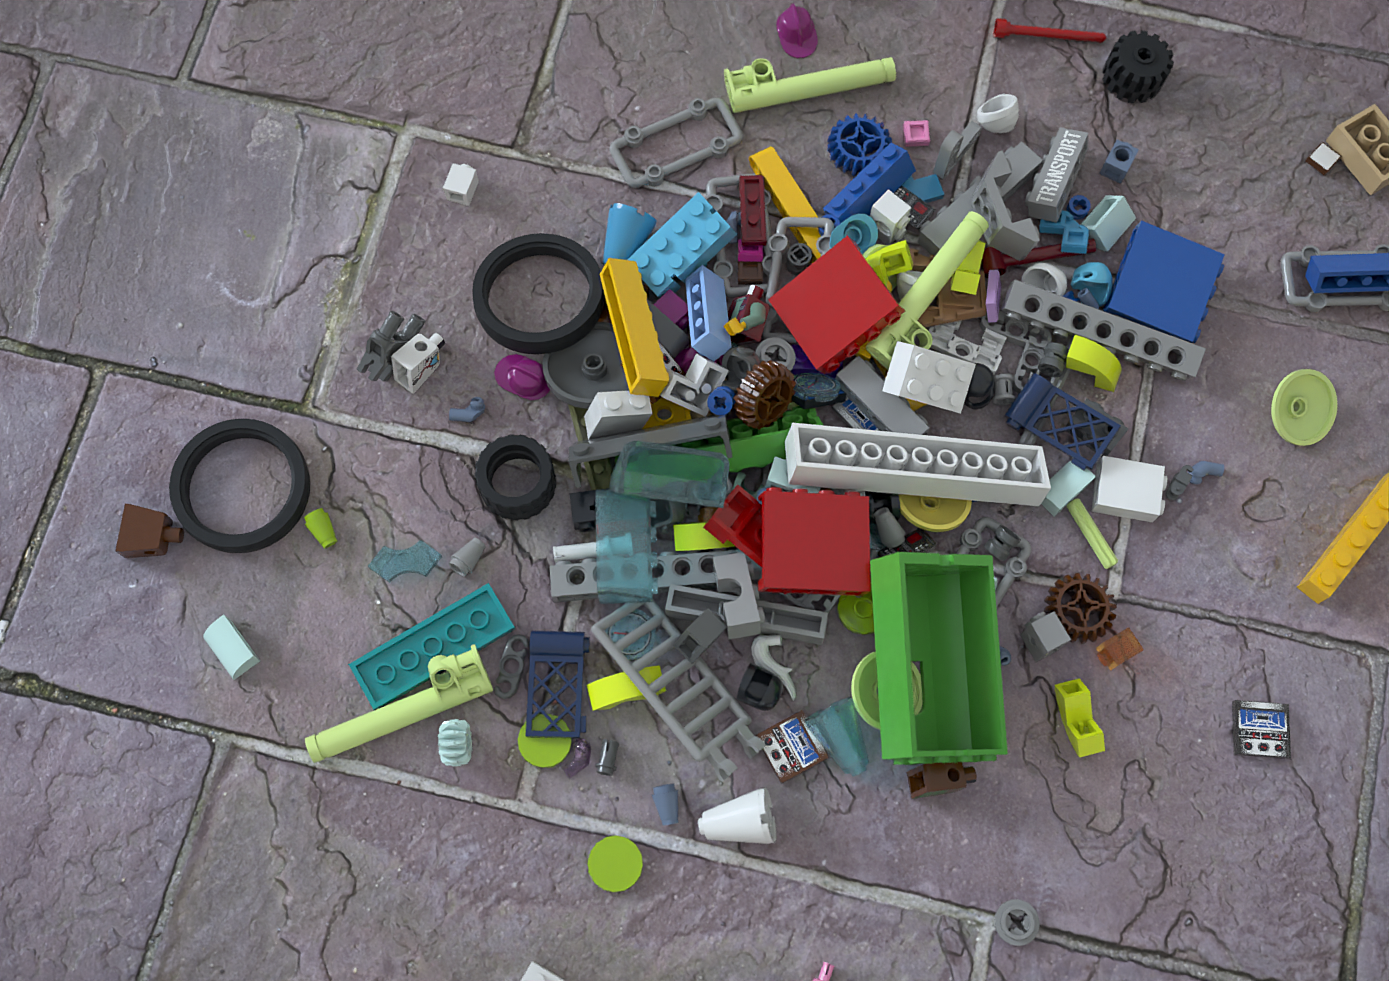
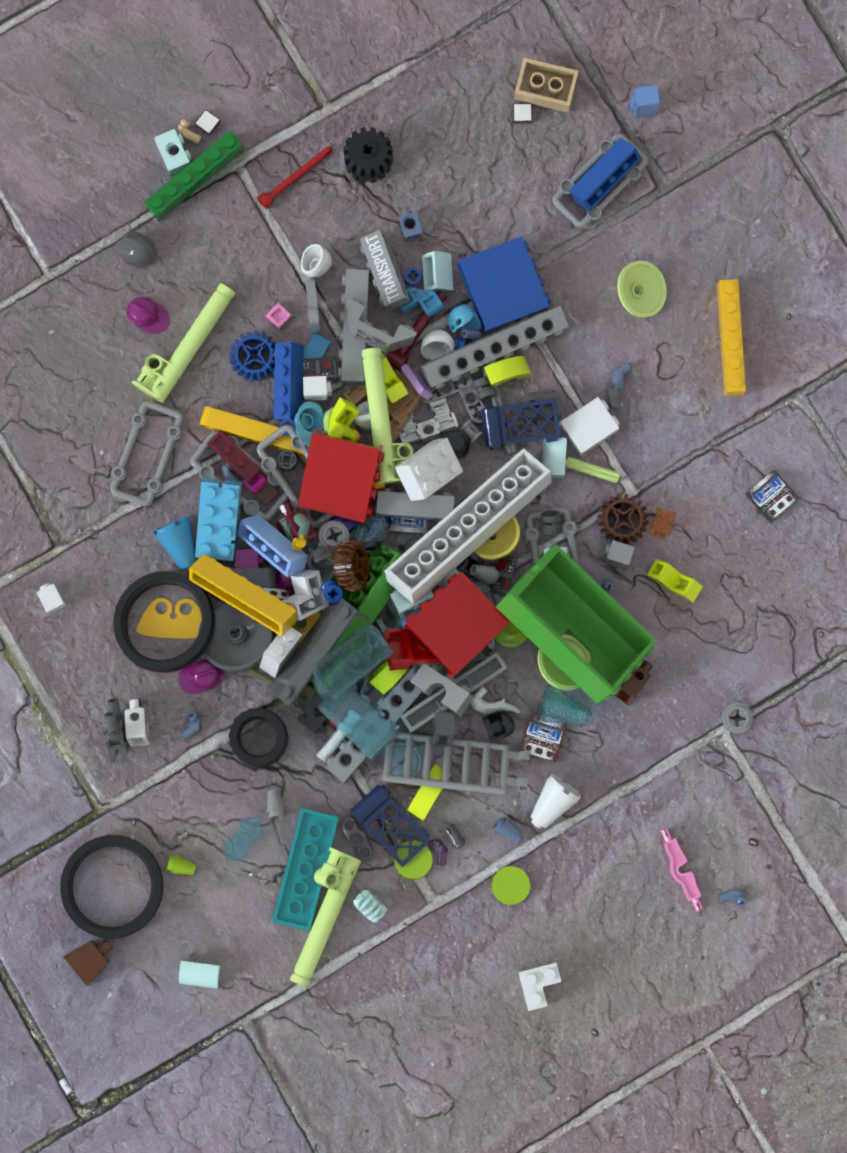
camera: 40 degrees left, 10 degrees up
none -> yellow piece [136,598,202,639]

